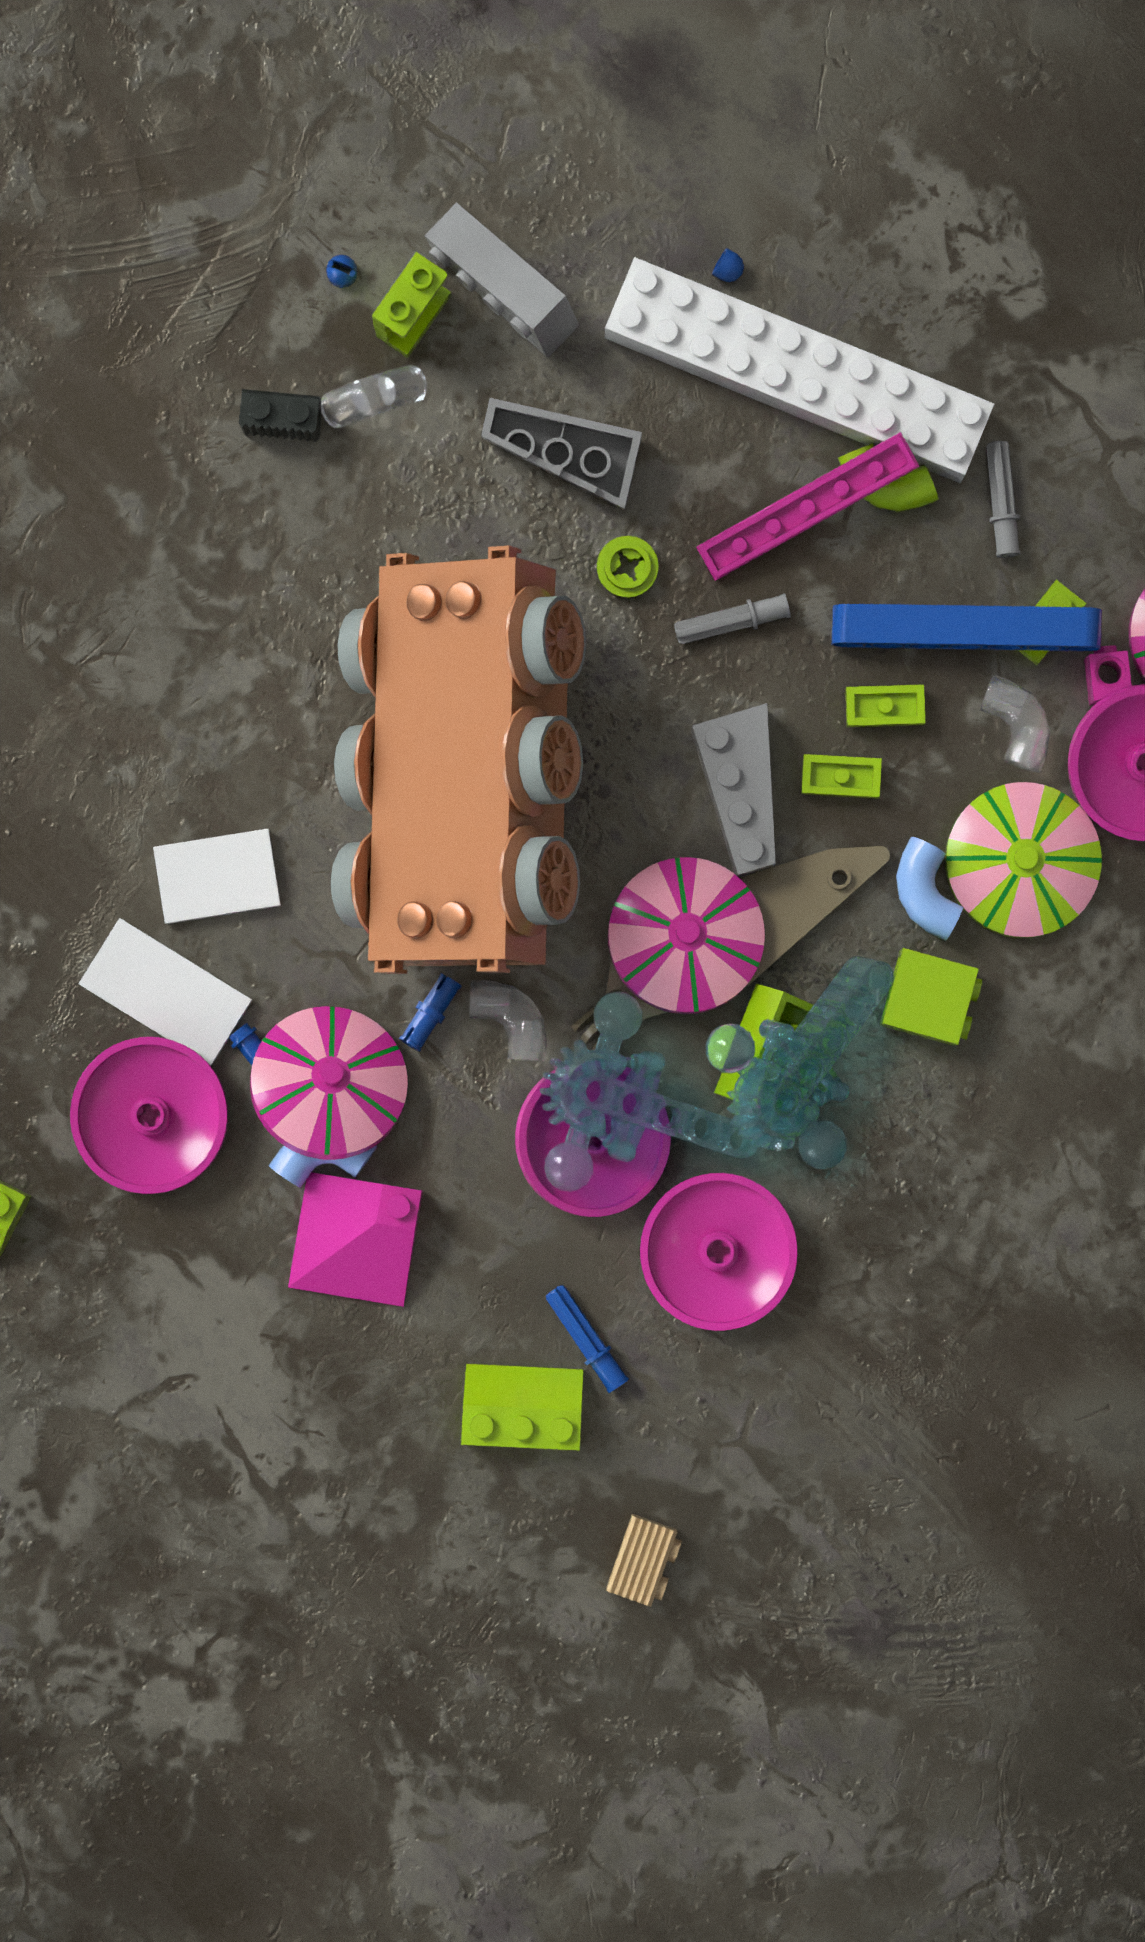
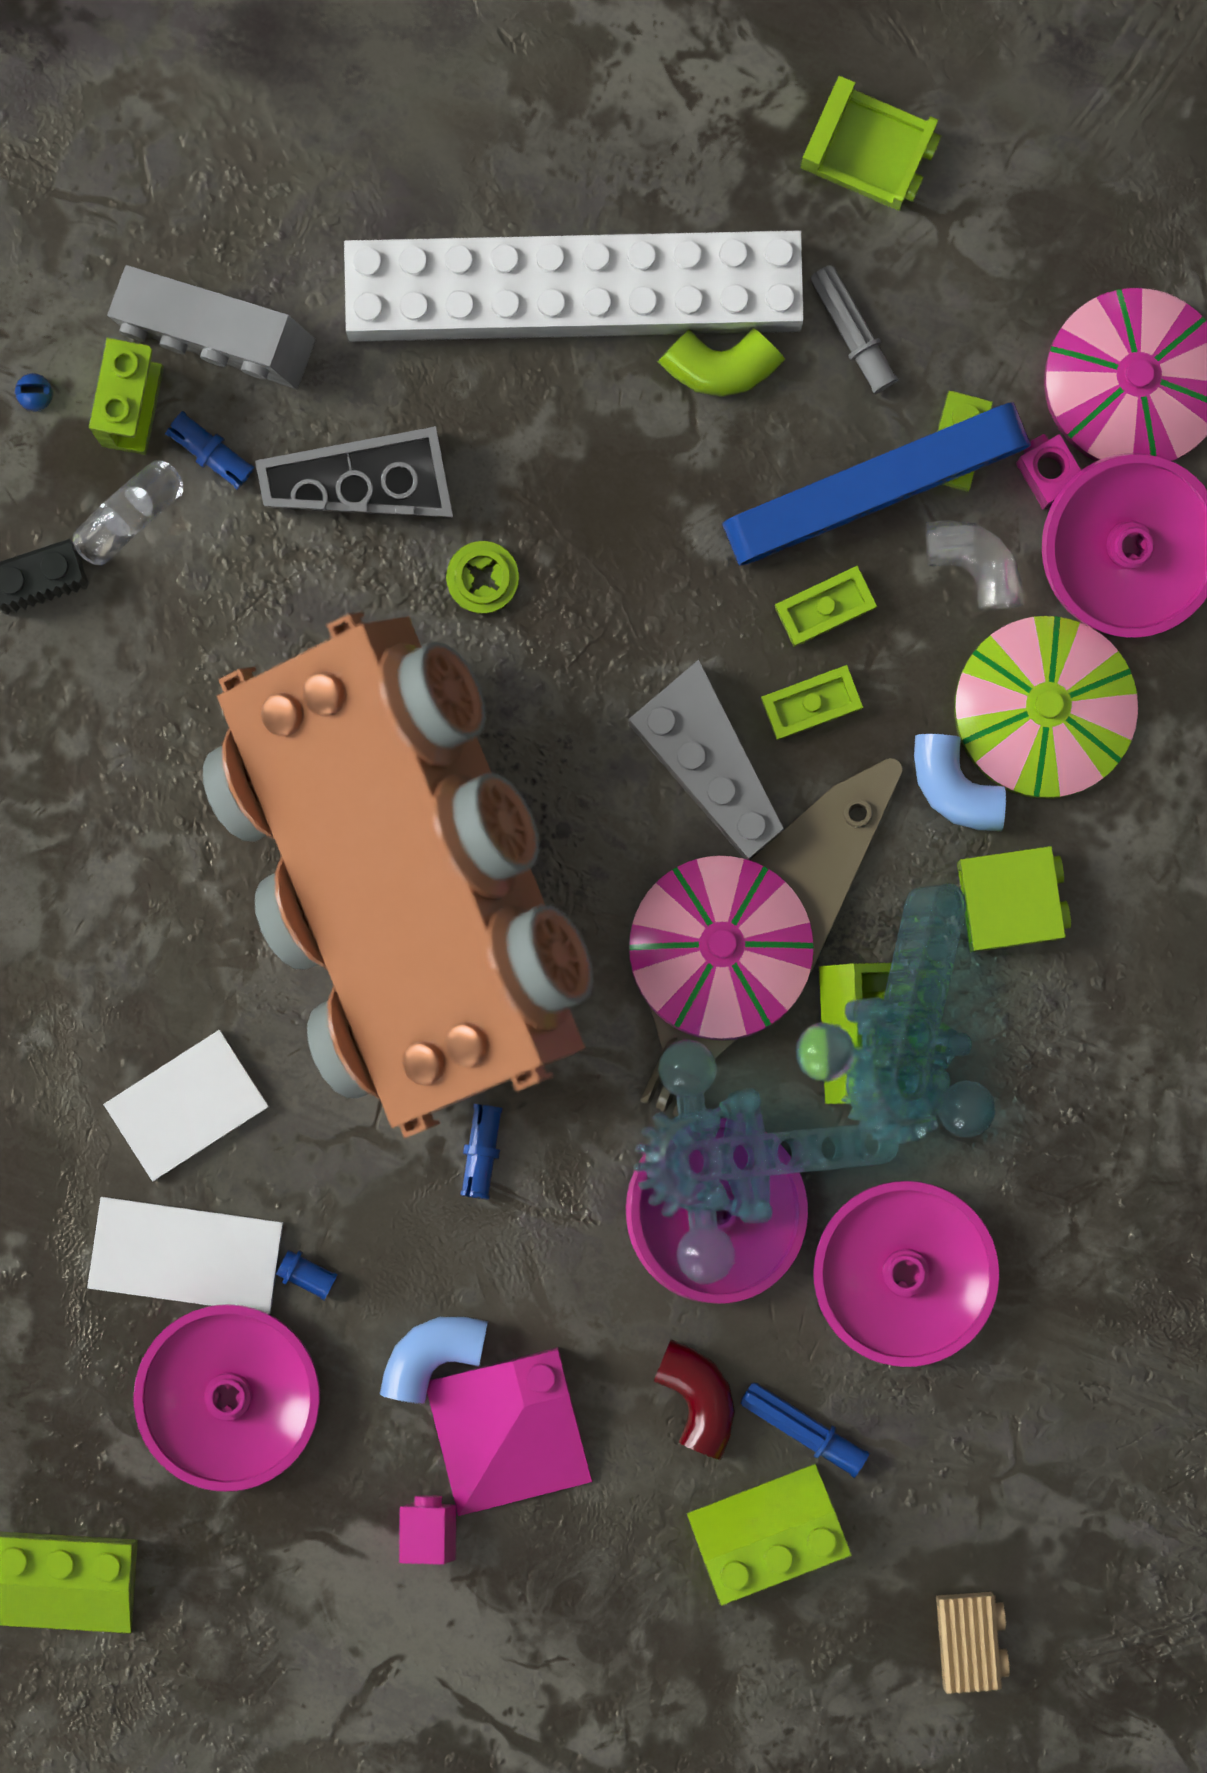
camera: 25 degrees left, 0 degrees up
dish [250,1006,408,1160] -> none
clear cylinder [470,980,547,1061] -> none
light grey axle [675,593,791,644] -> none
dark pink tile [696,432,920,581] -> none
blue hinge [711,248,744,282] -> none
none -> blue pin [165,411,255,490]
none -> dark pink brick [399,1495,456,1564]
none -> dark red cylinder [653,1339,735,1460]
none -> lime panel [800,76,942,211]

